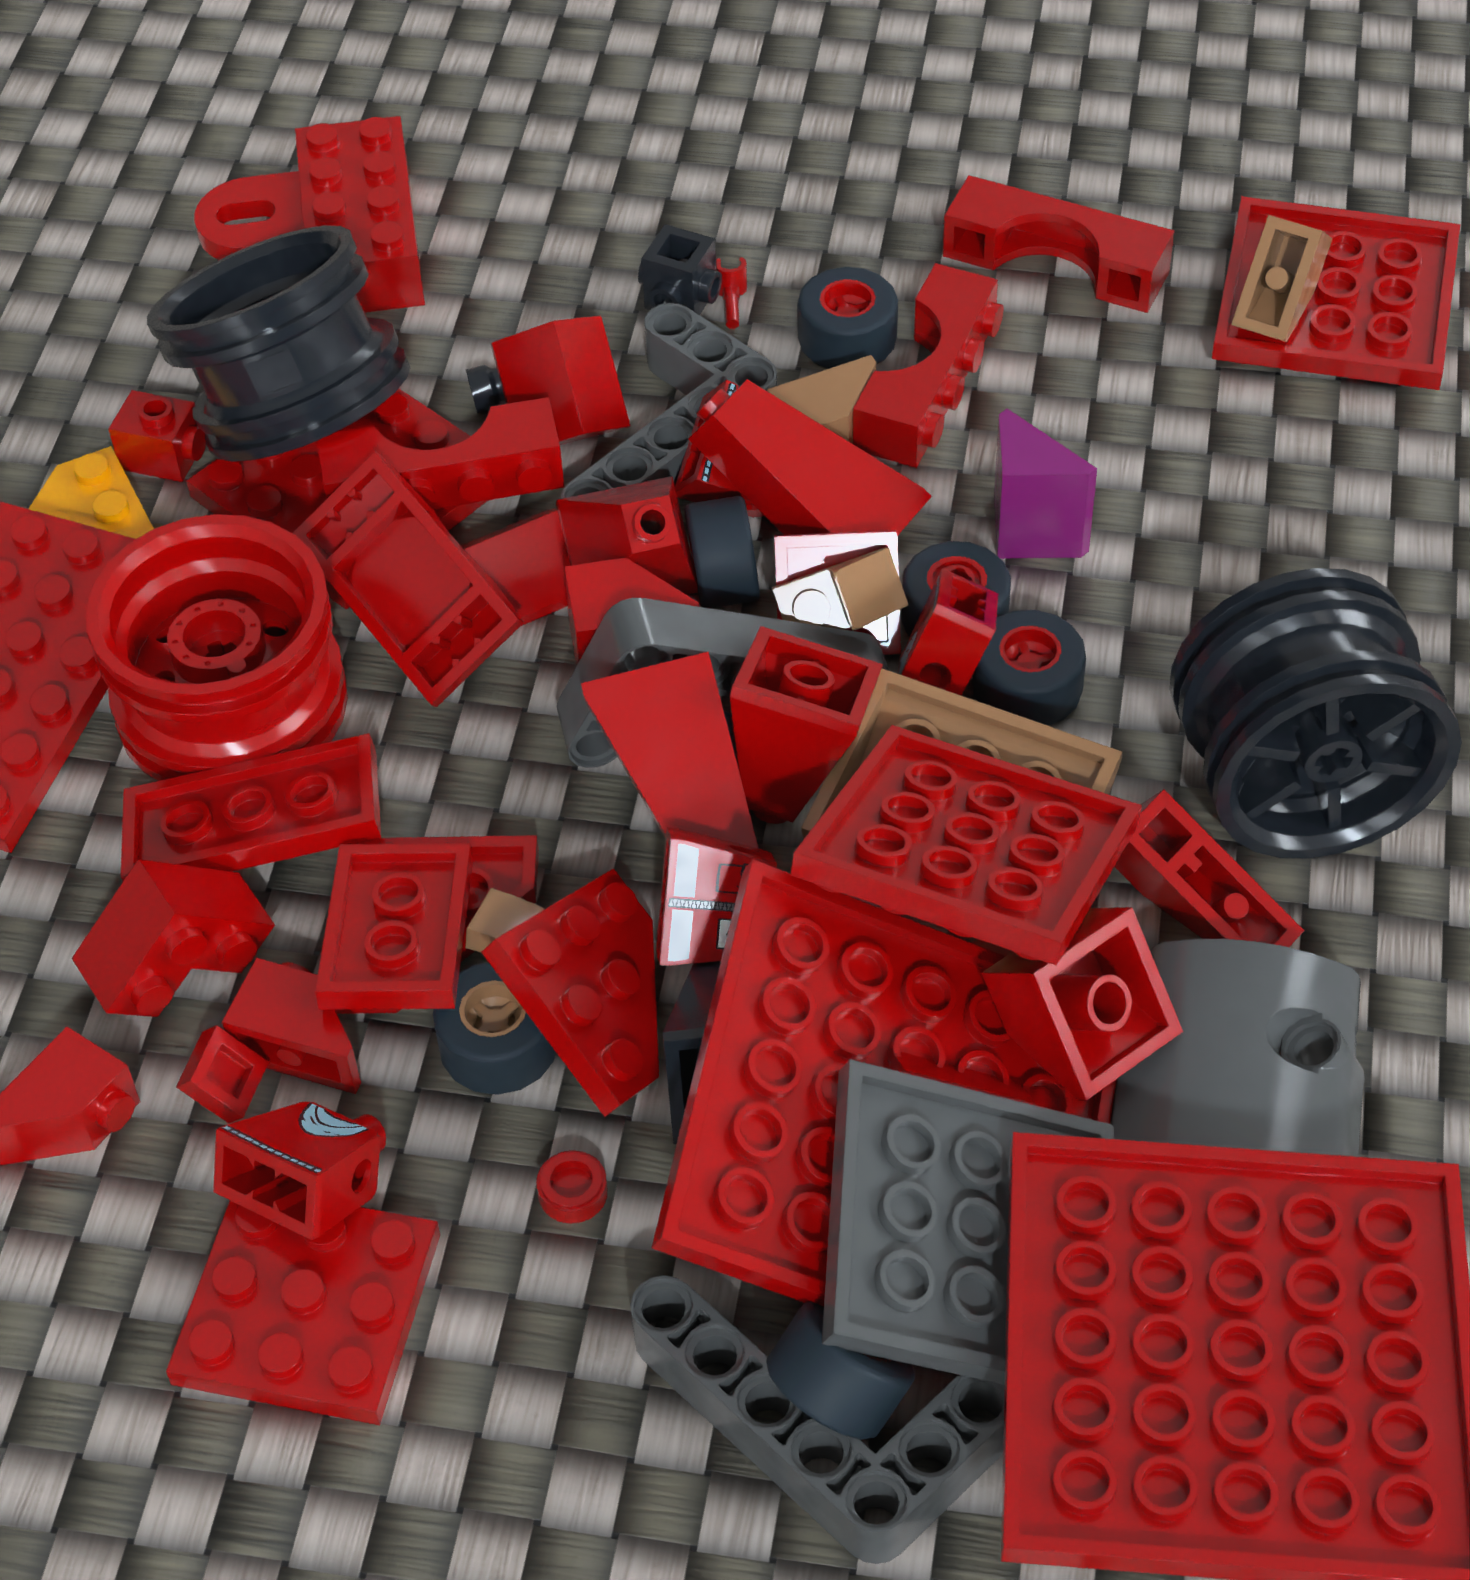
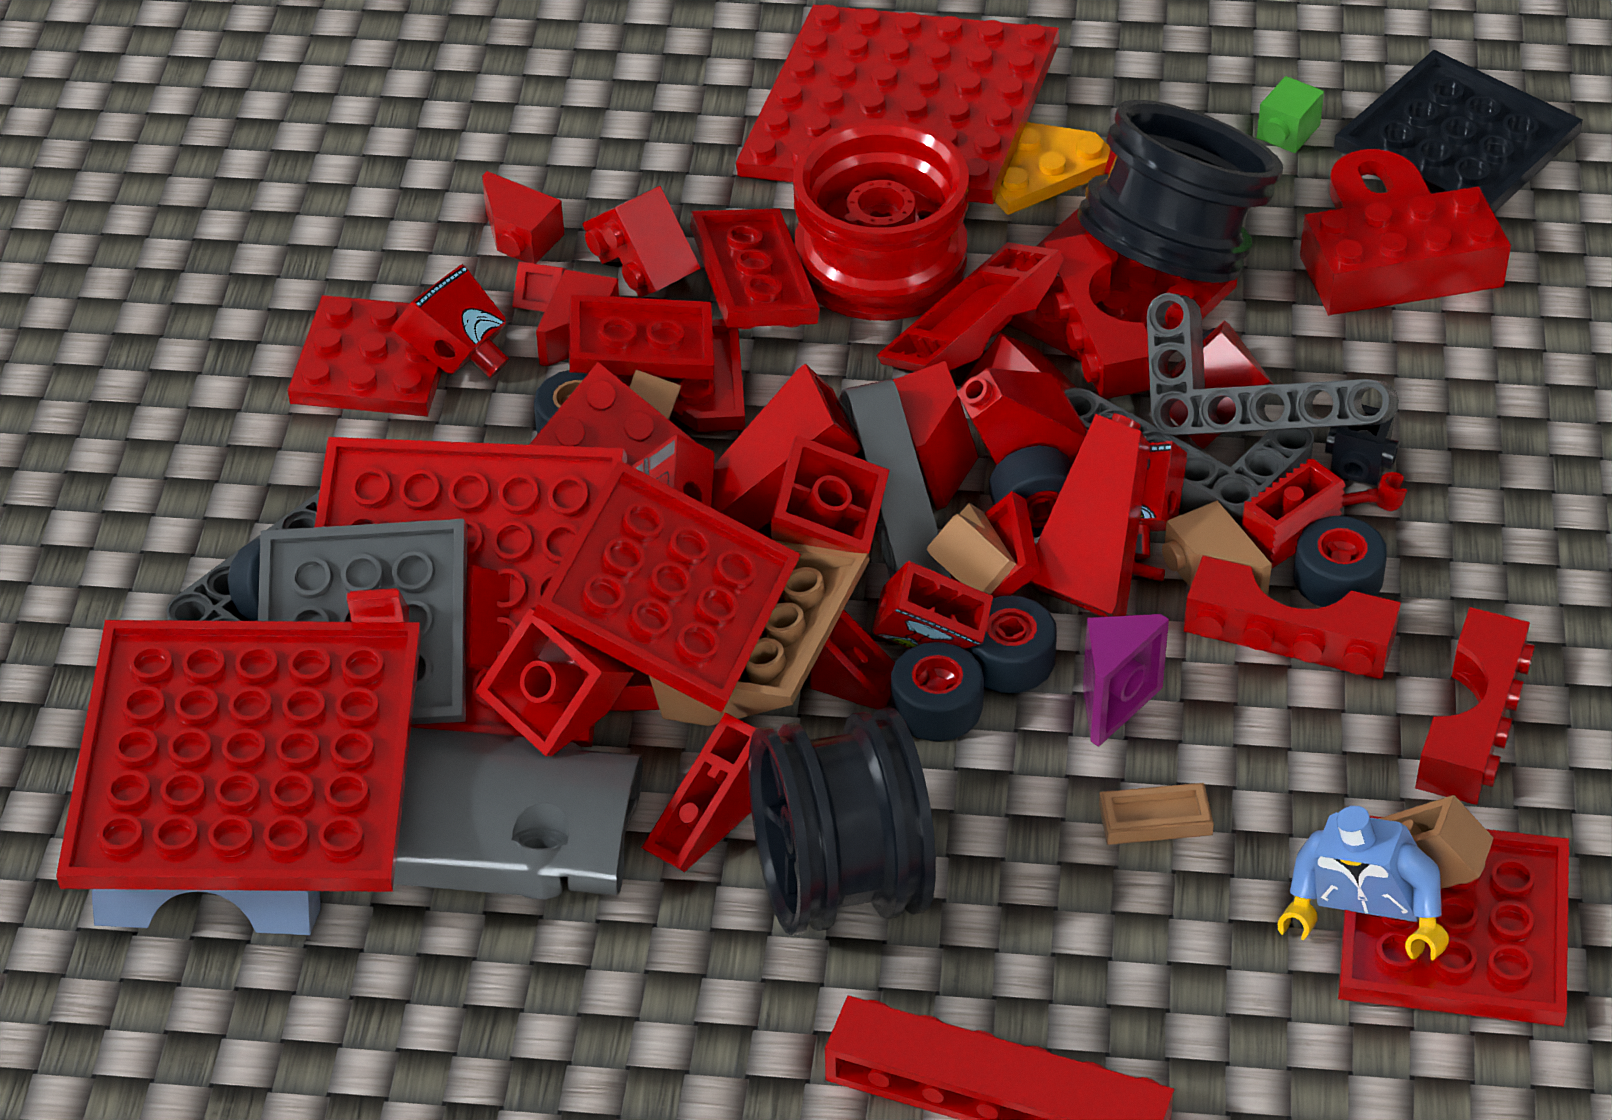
camera: 85 degrees right, 5 degrees down
none -> red slope [347,588,409,622]
none -> medium nougat tile [1099,783,1214,845]
none -> dark grey beam [1147,293,1399,435]
none -> red brick [1241,459,1346,569]
none -> bright green brick [1257,76,1324,153]
none -> medium blue torso [1277,806,1449,961]
none -> black plate [1334,50,1583,213]

